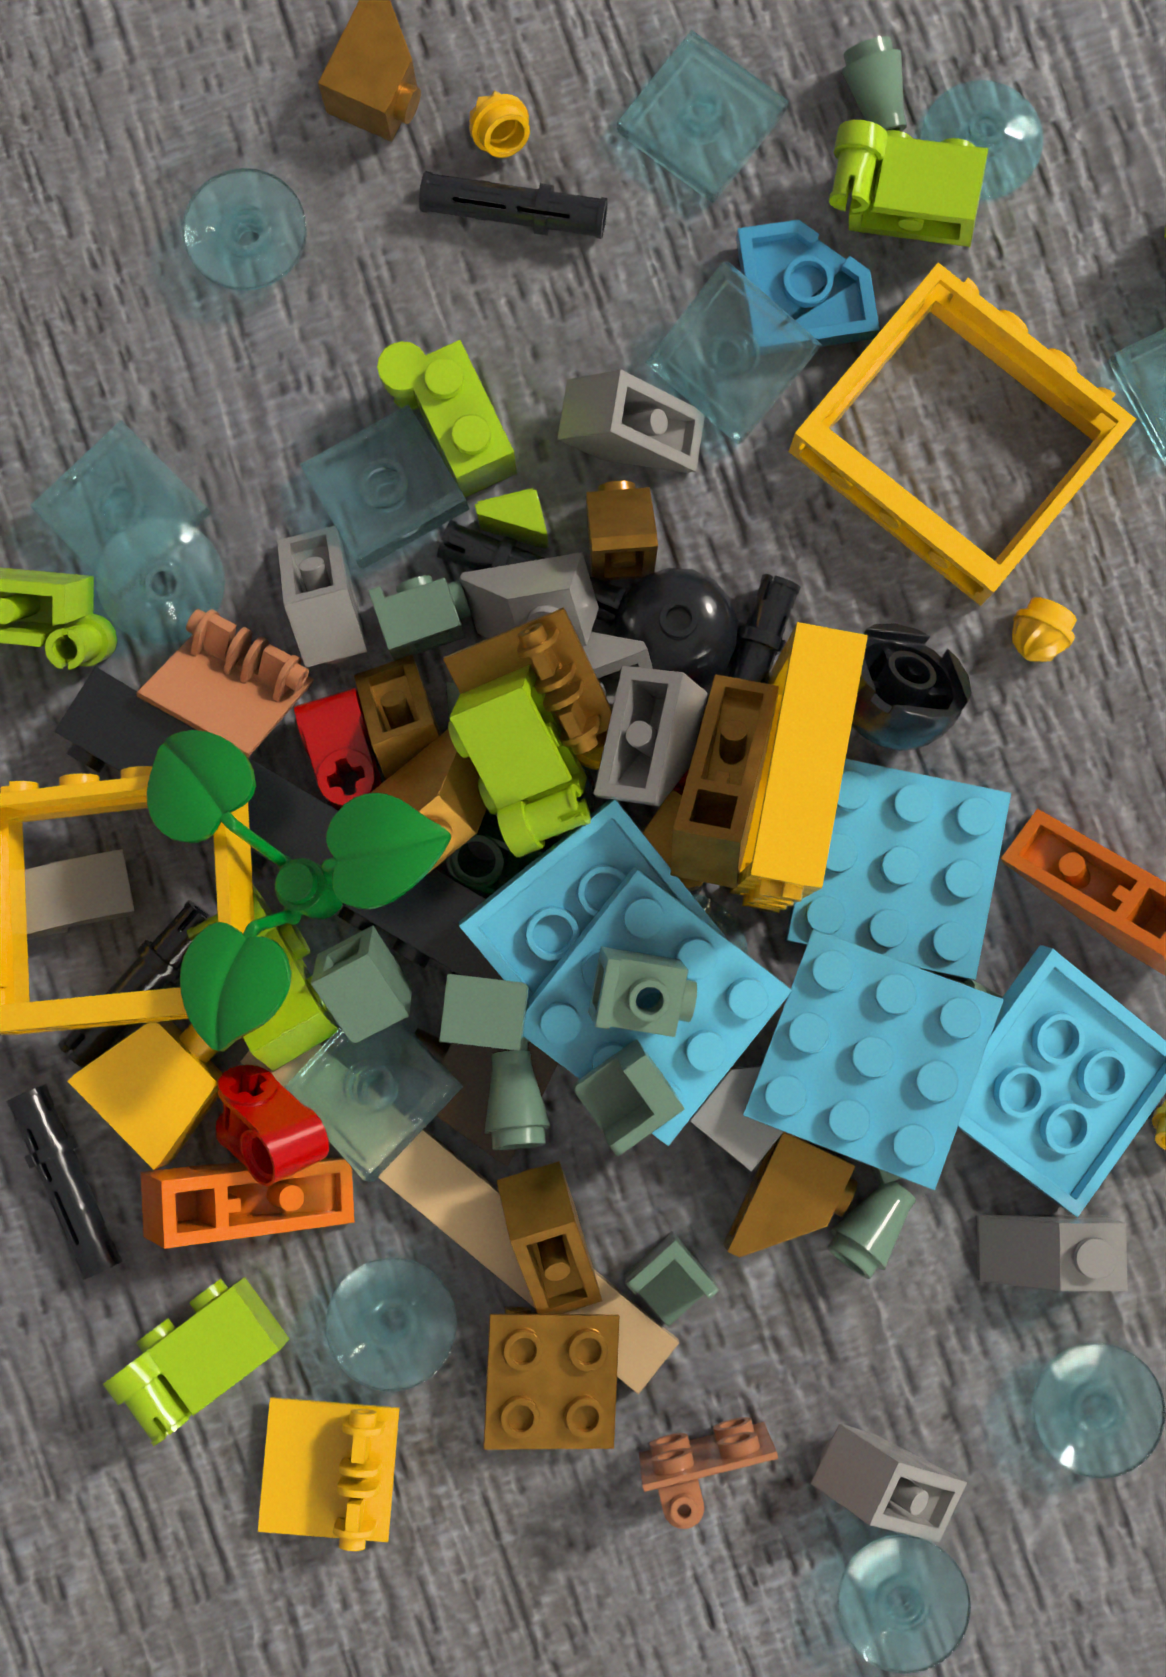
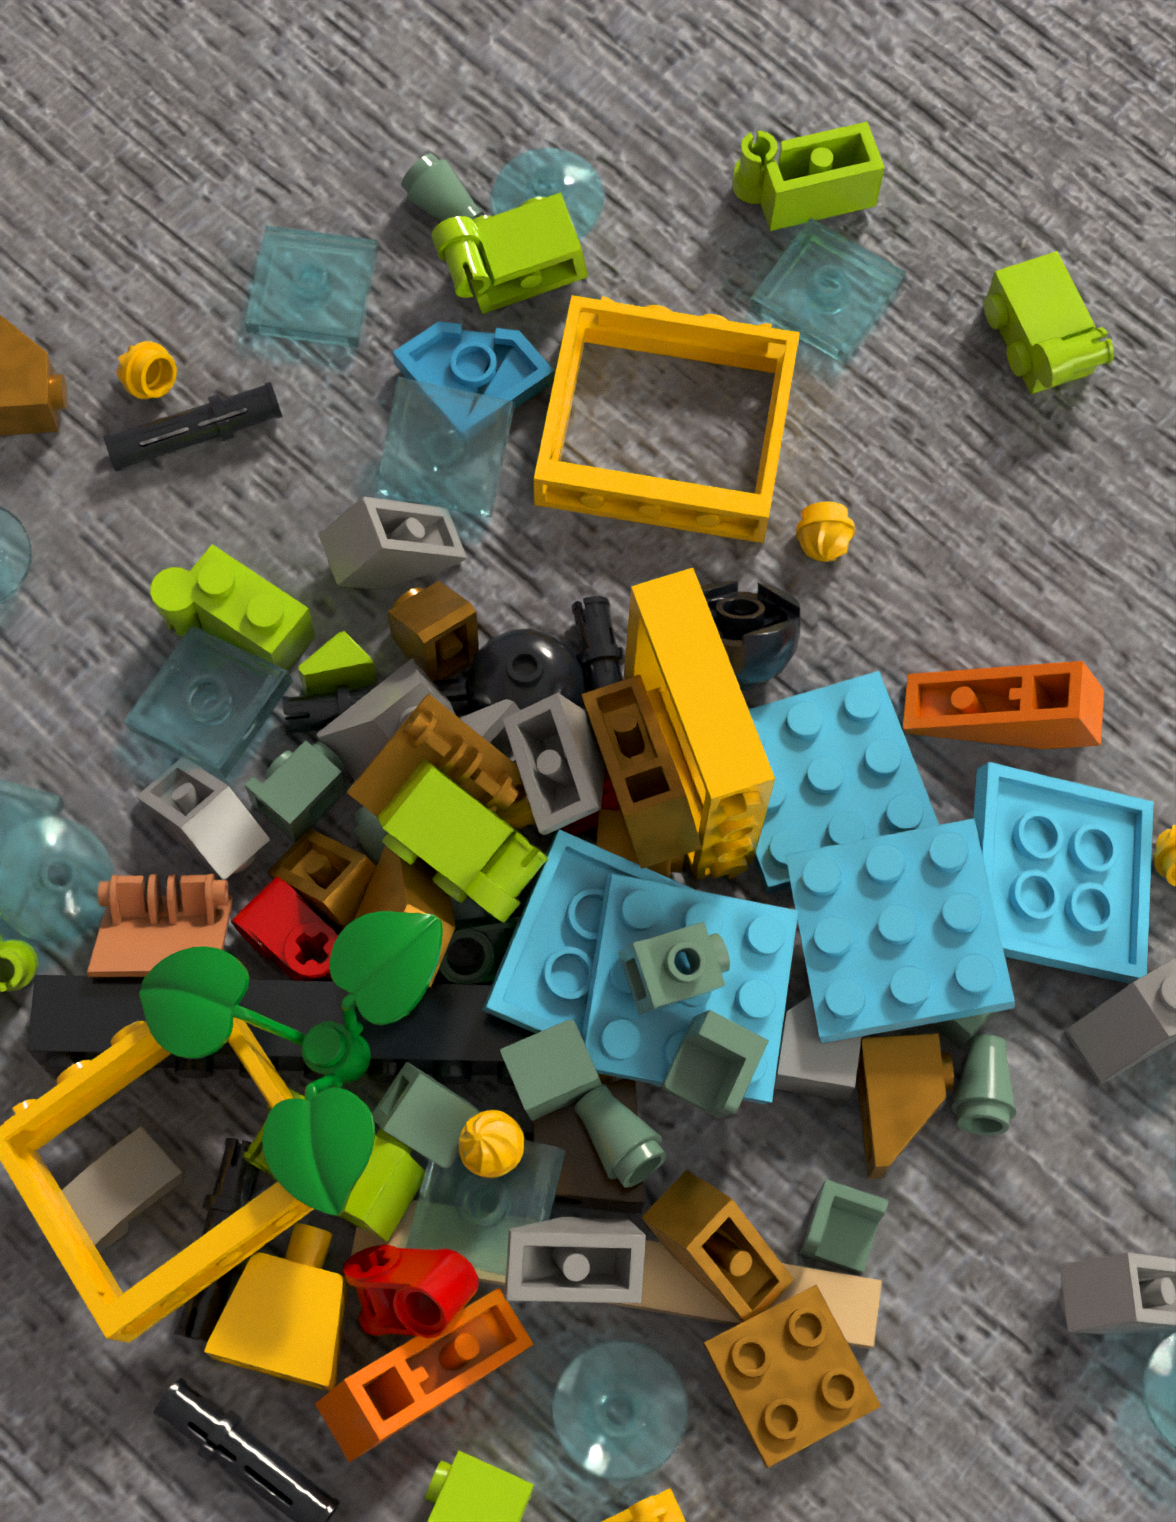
camera: 35 degrees left, 15 degrees down
nougat hinge [639,1417,778,1529] -> none
none -> yellow plate [458,1110,524,1178]
none -> light grey slope [504,1217,646,1303]

